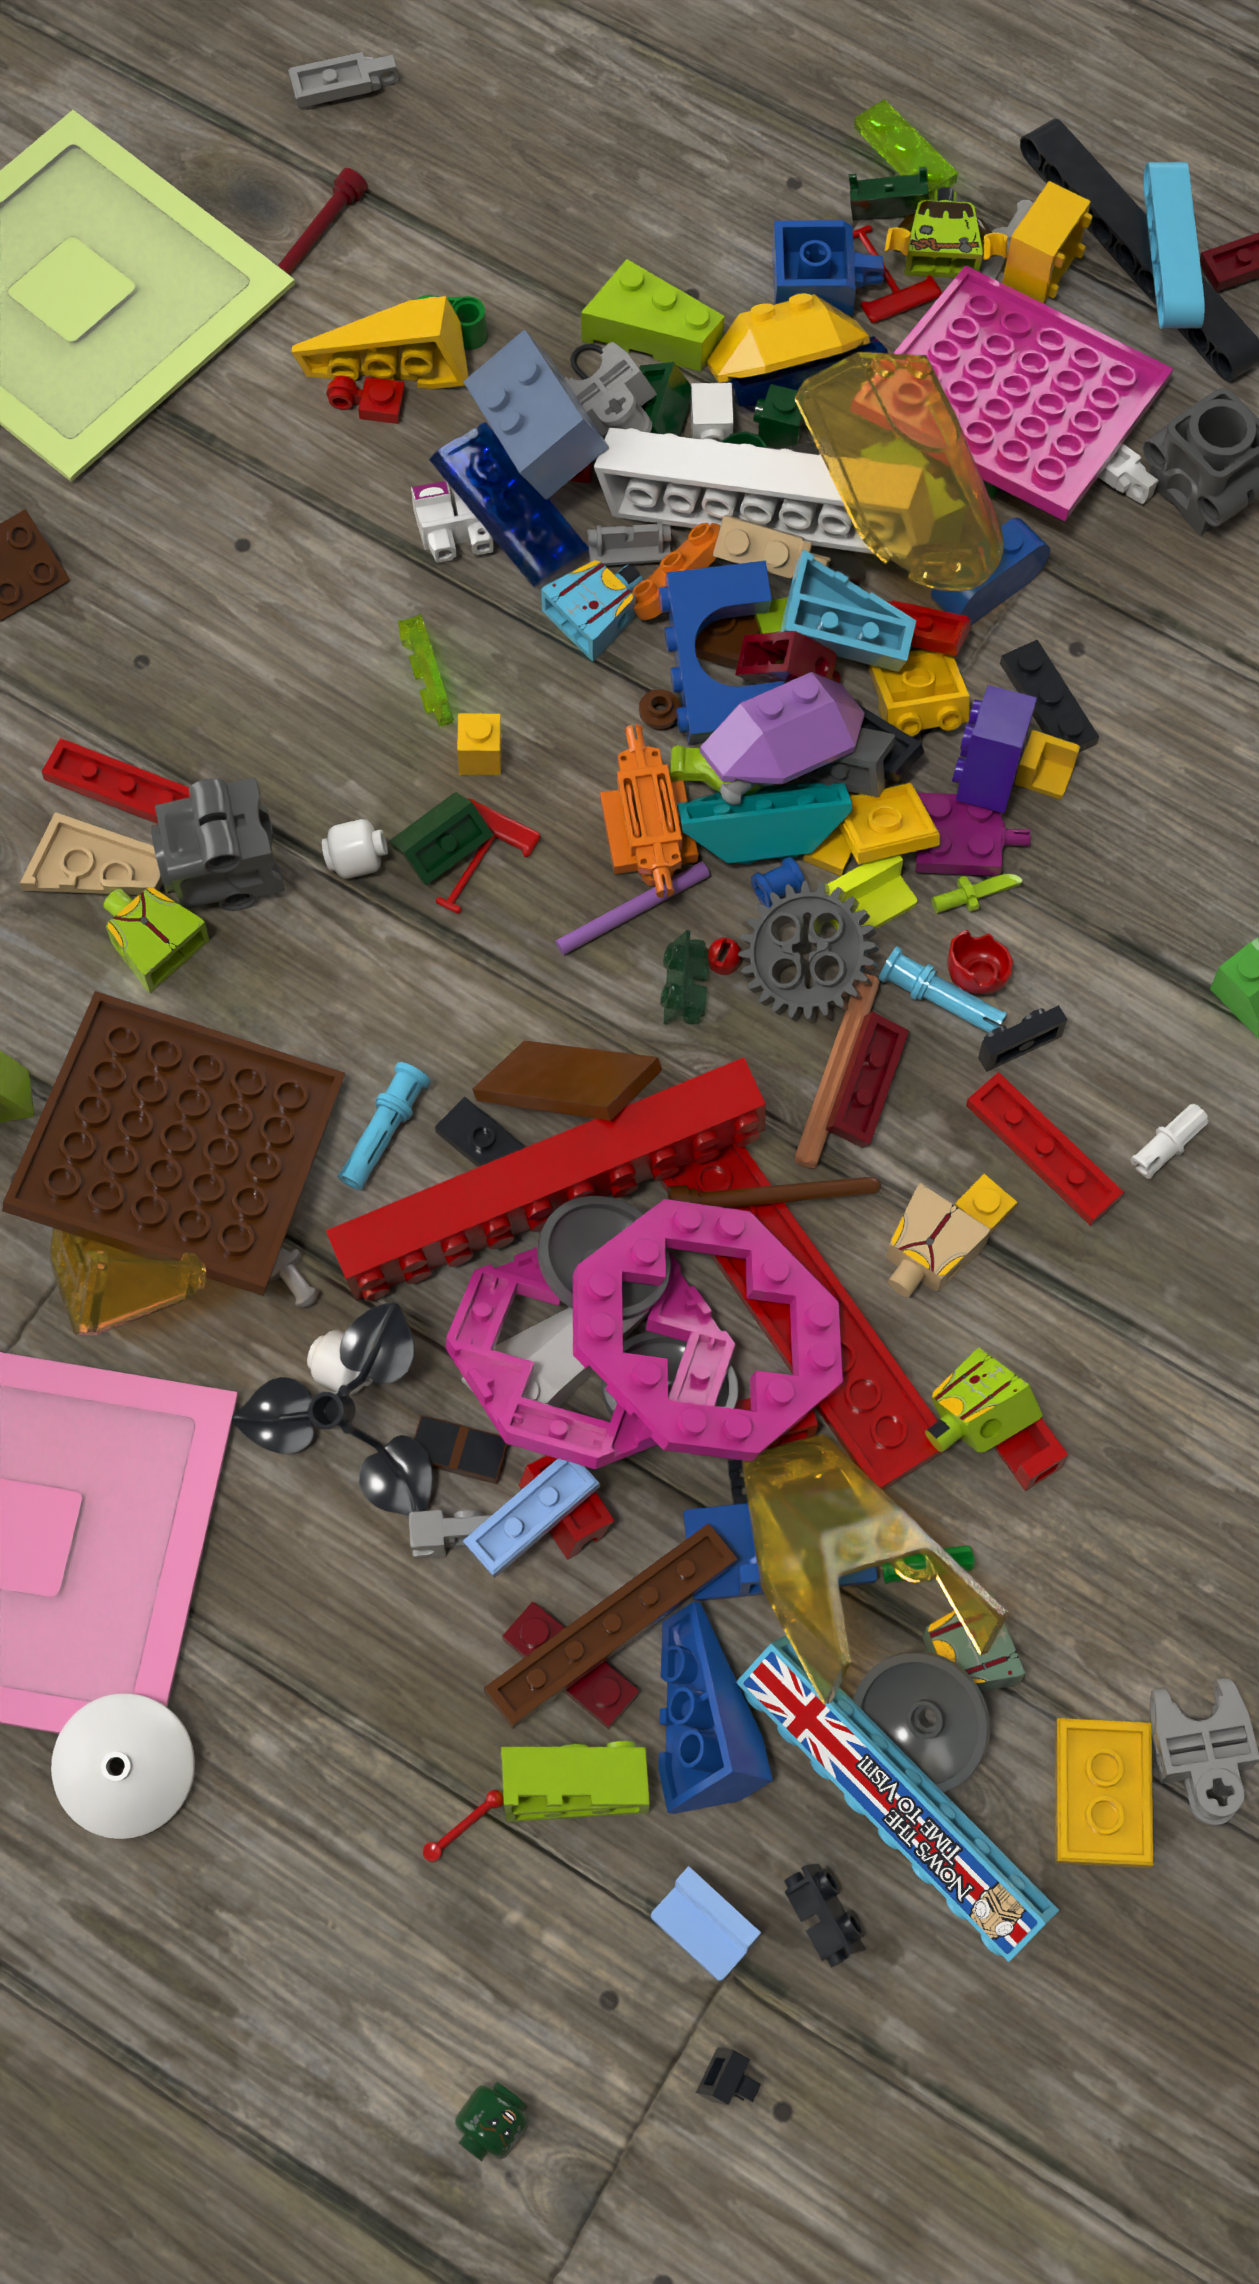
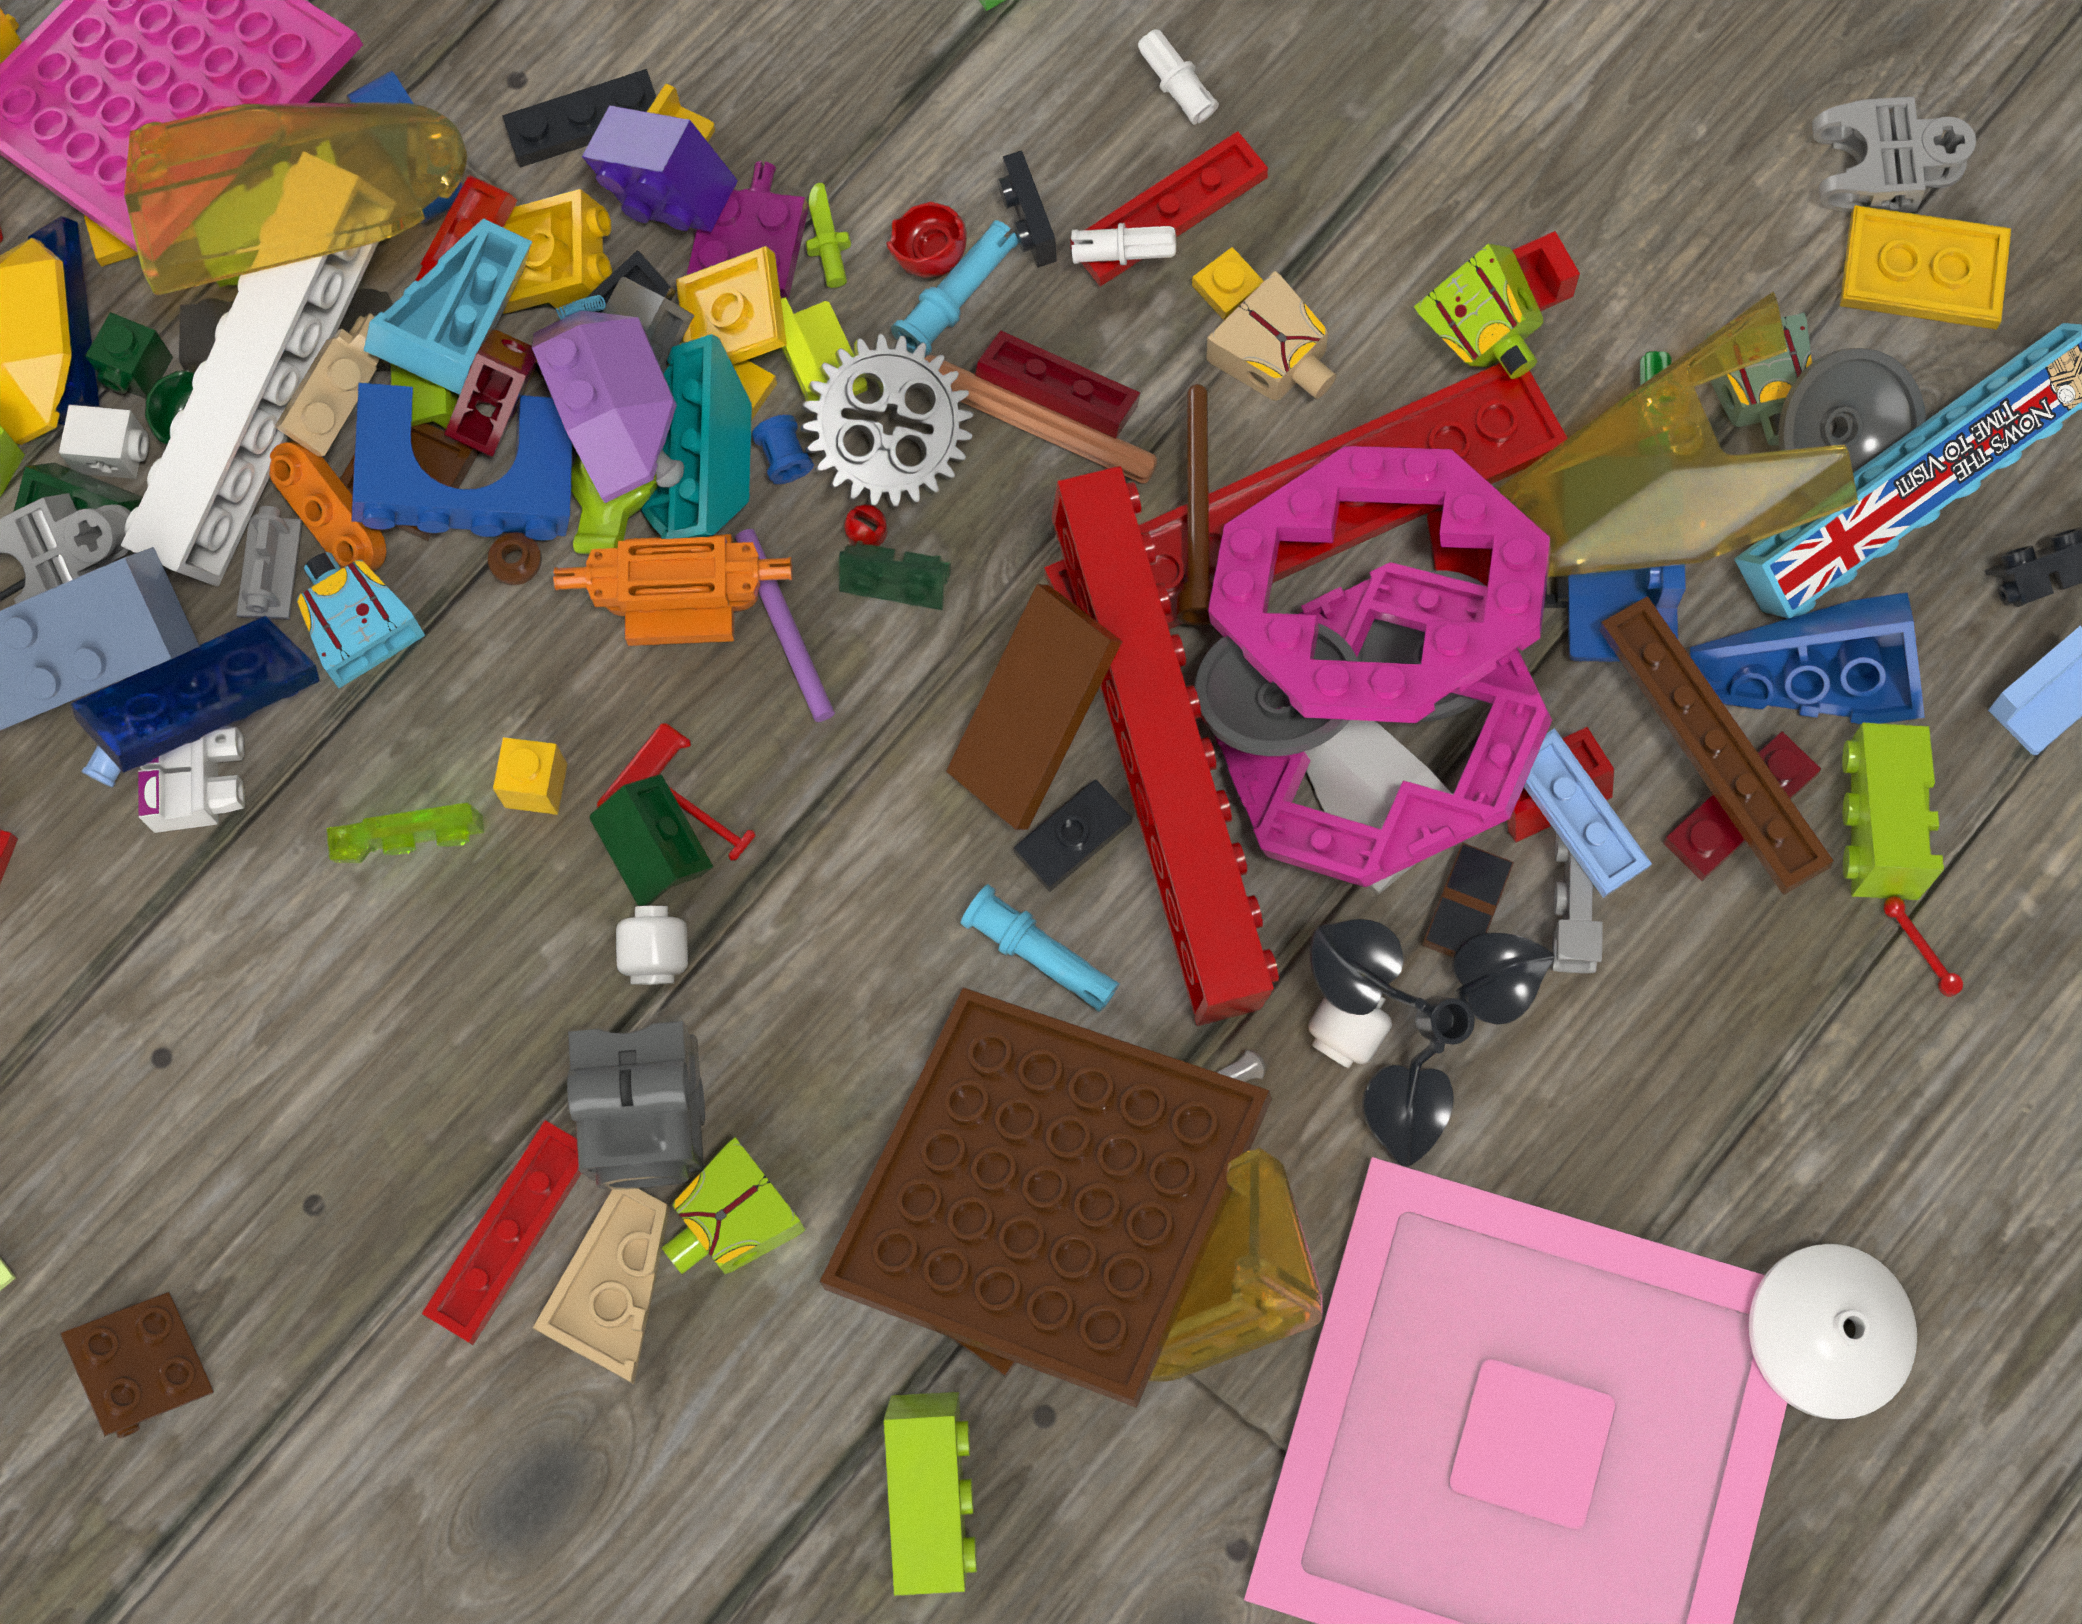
camera: 75 degrees left, 5 degrees up
none -> medium azure leg [556,295,606,319]
none -> white axle [1071,223,1177,265]

